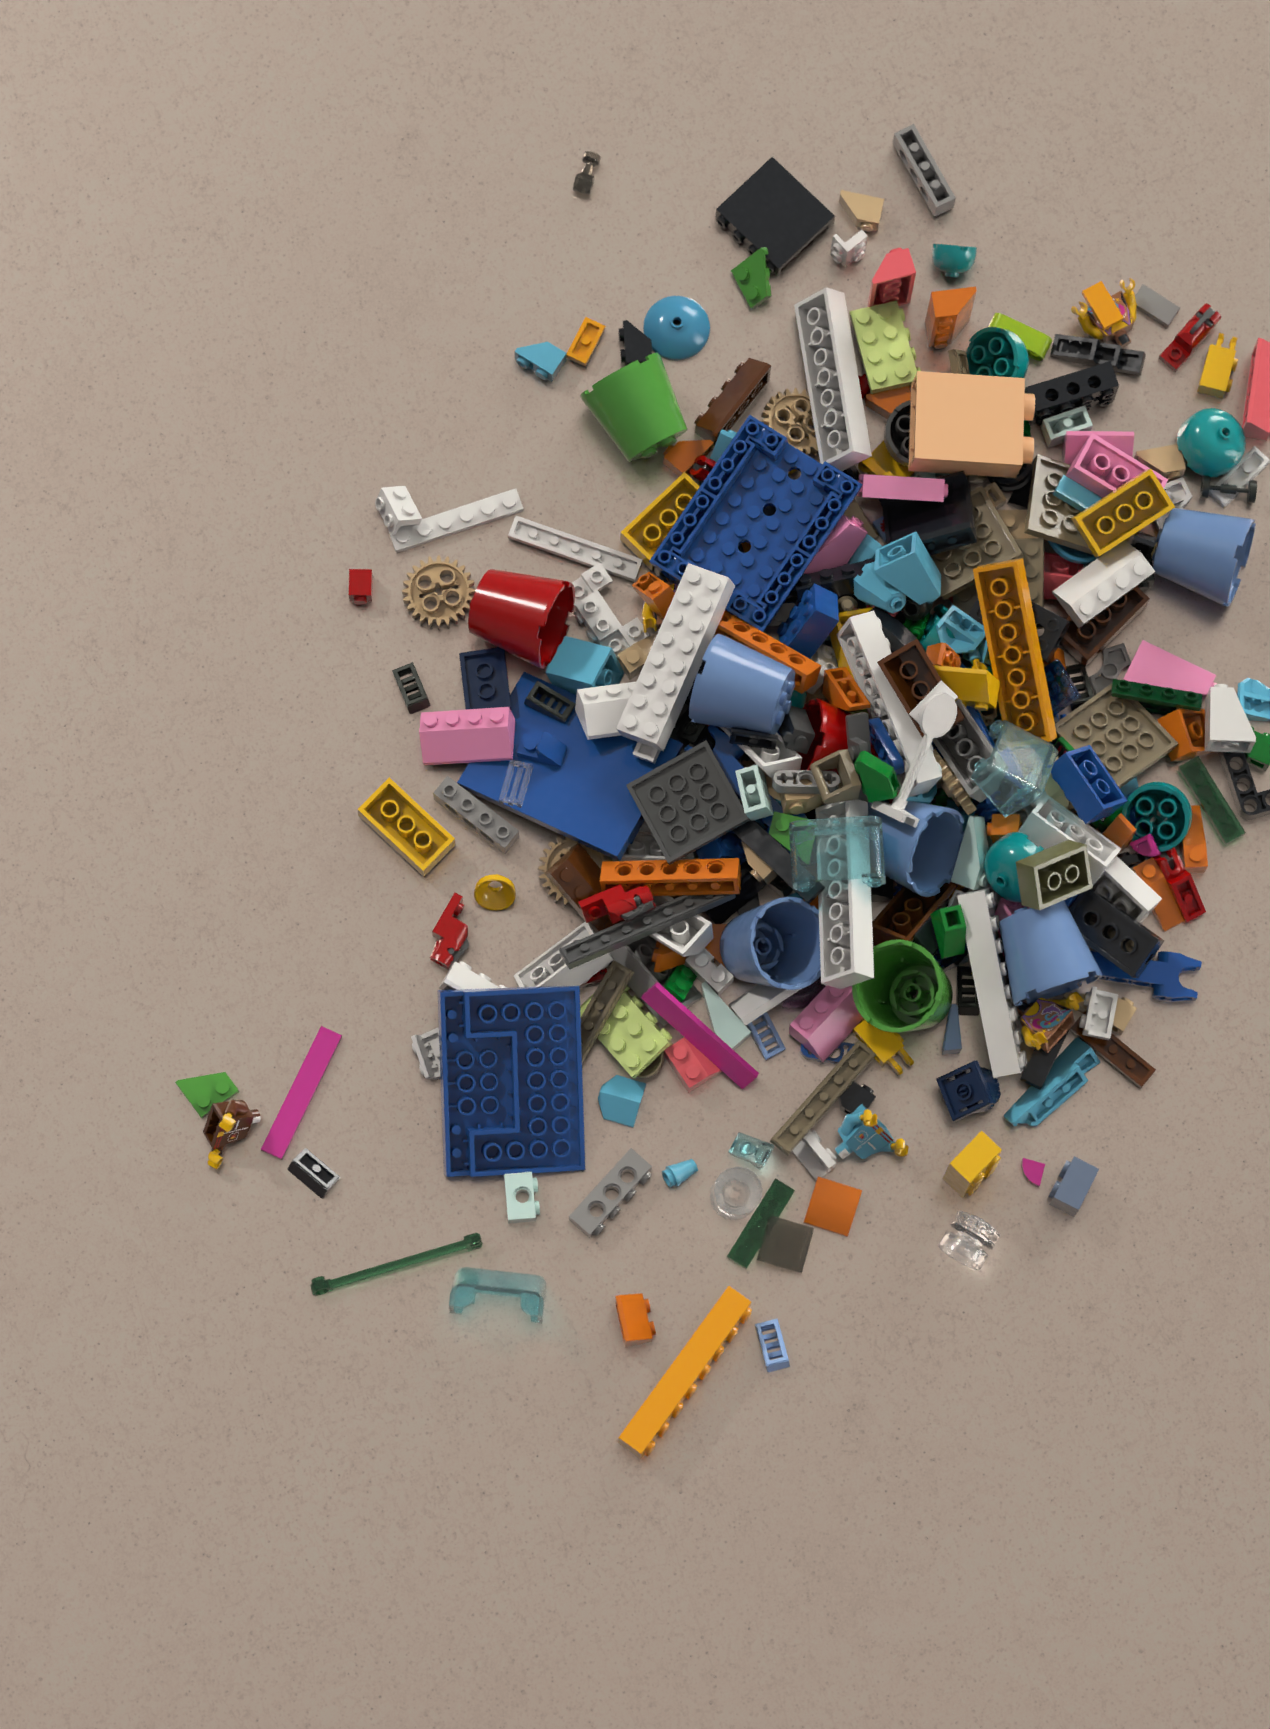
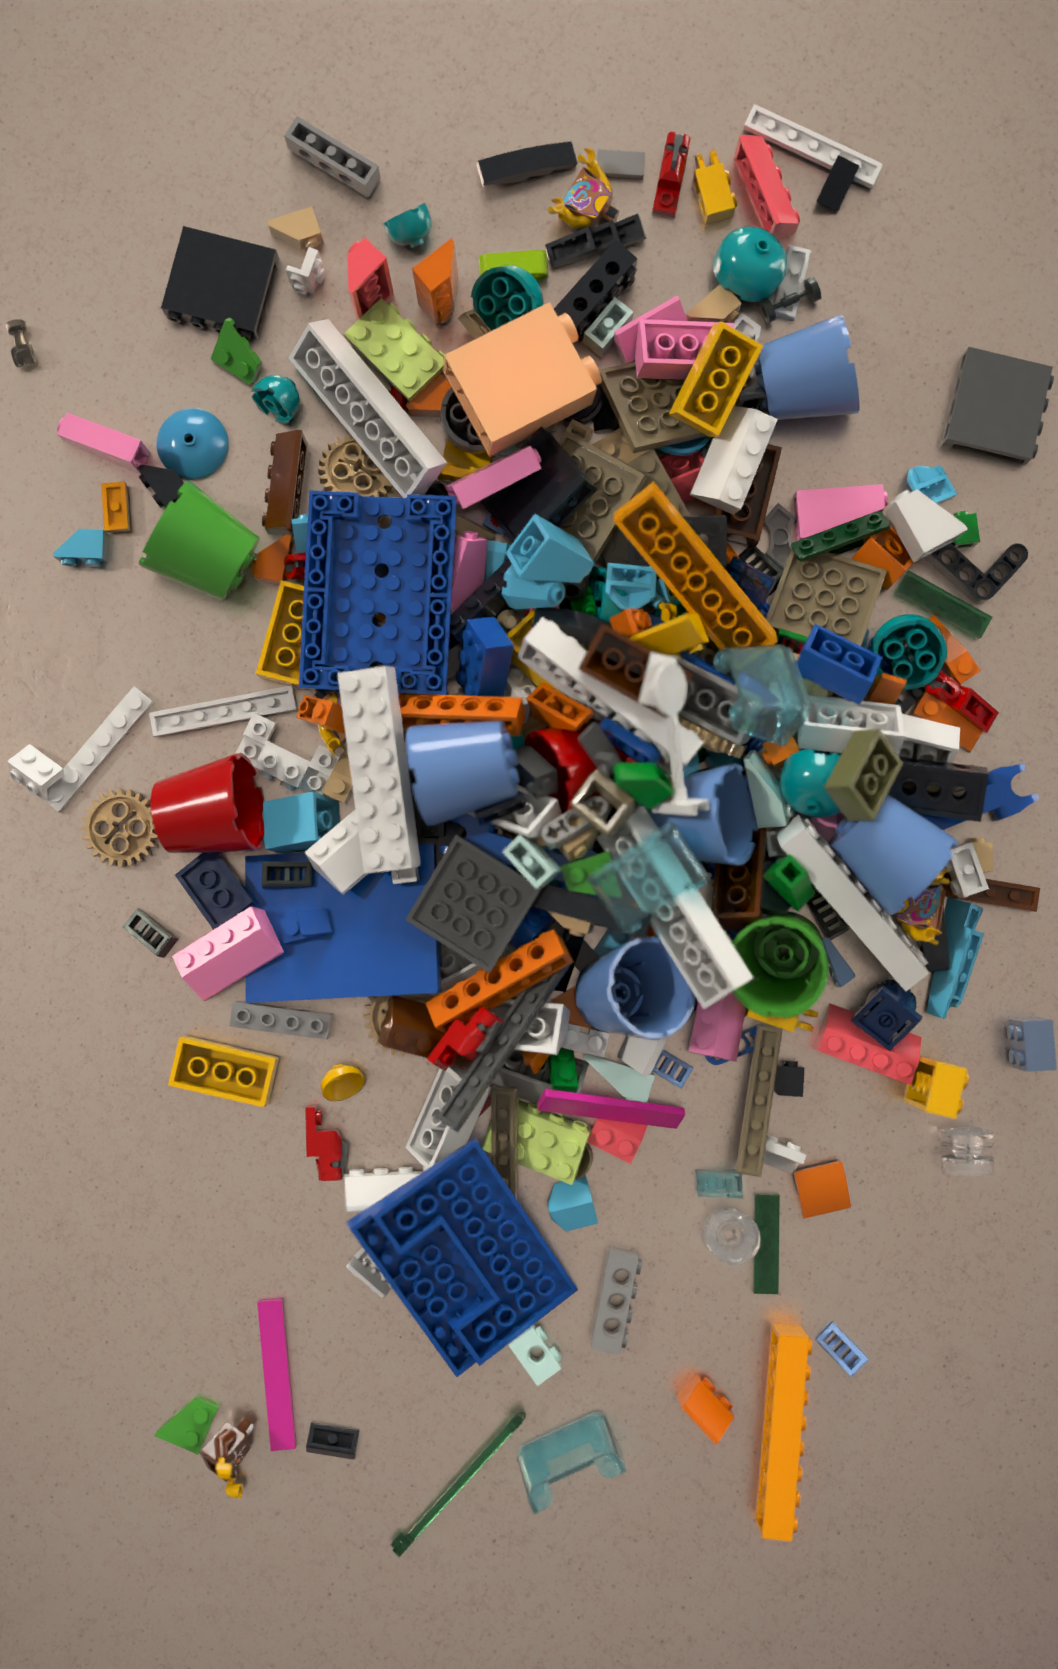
camera: 30 degrees left, 10 degrees up
red brick [349,569,373,605] -> none
clear tile [499,760,533,808] -> none
medium azure cone [662,1159,698,1188] -> none
clear smoke tile [757,1215,814,1273] -> none
medium azure torso [835,1104,909,1159] -> none
dark pink tile [1022,1158,1045,1187] -> none
medium azure tile [1053,475,1102,512] -> none
light orange tile [1081,281,1124,330] -> none
dark pink tile [1129,834,1161,857] -> none
none -> bright pink slope [57,413,151,475]
none -> teal cylinder [251,375,300,424]
none -> black slope [476,141,578,185]
none -> coral slope [813,1003,922,1085]

